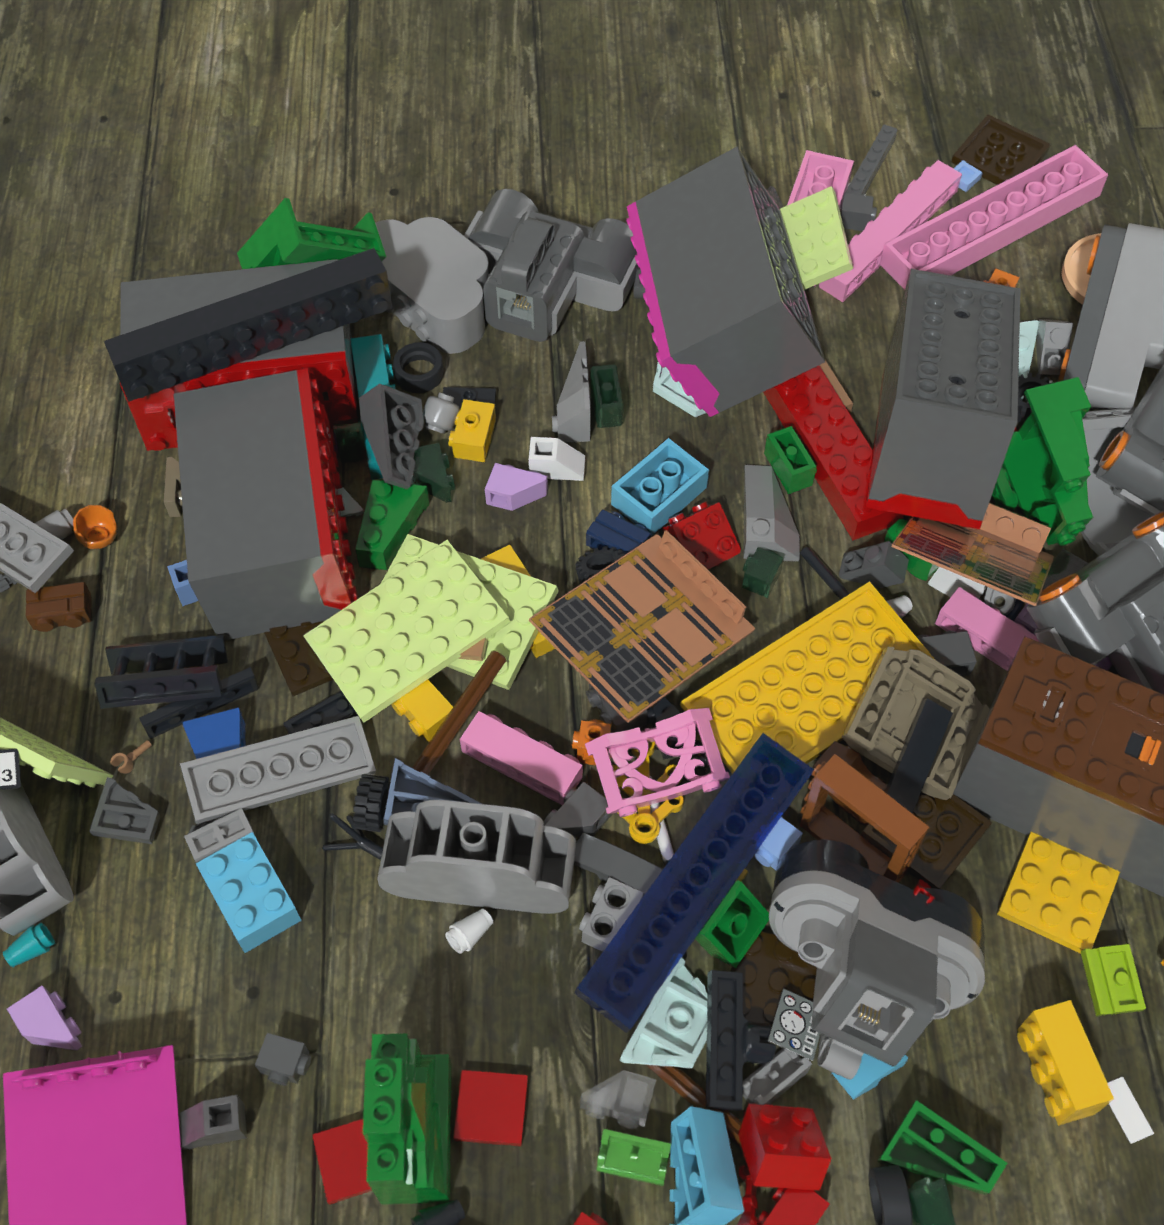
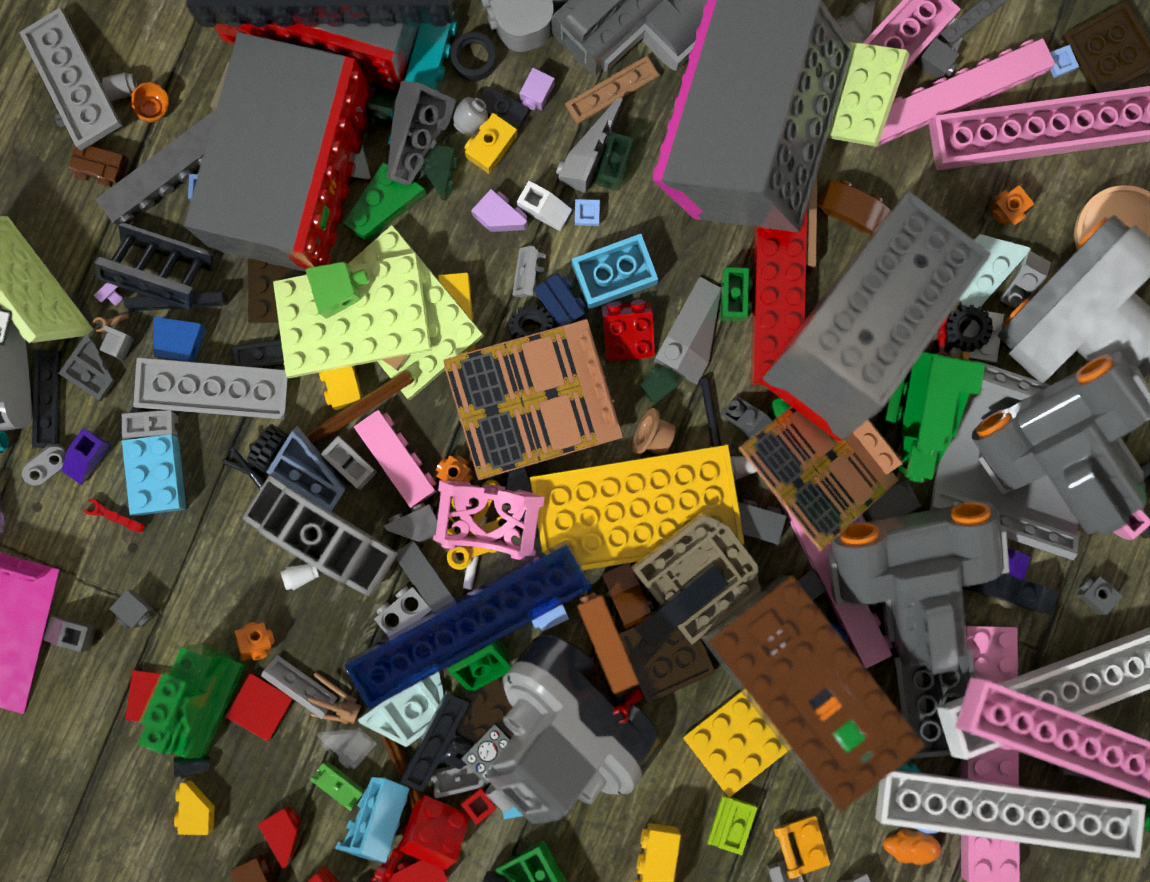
camera: 25 degrees right, 25 degrees up
none -> light grey plate [22,444,67,485]
none -> black tile [32,350,61,448]
none -> dark purple slope [61,428,111,485]
none -> red piece [84,499,145,533]
none -> lavender tile [94,283,123,306]
none -> flat silver brick [95,111,215,227]
none -> light grey panel [100,325,134,361]
none -> orange brick [235,622,275,661]
none -> light grey plate [261,655,337,719]
none -> bright green torso [305,262,370,319]
none -> medium nougat plant [308,673,361,725]
none -> light grey brick [321,436,377,490]
none -> red brick [461,787,497,825]
none -> light grey plate [512,246,546,298]
none -> lavender brick [520,68,555,111]
none -> medium nougat tile [565,55,660,126]
none -> light blue plate [575,199,600,226]
none -> medium nougat piece [632,408,675,456]
none -> reddish brown brick [817,179,891,234]

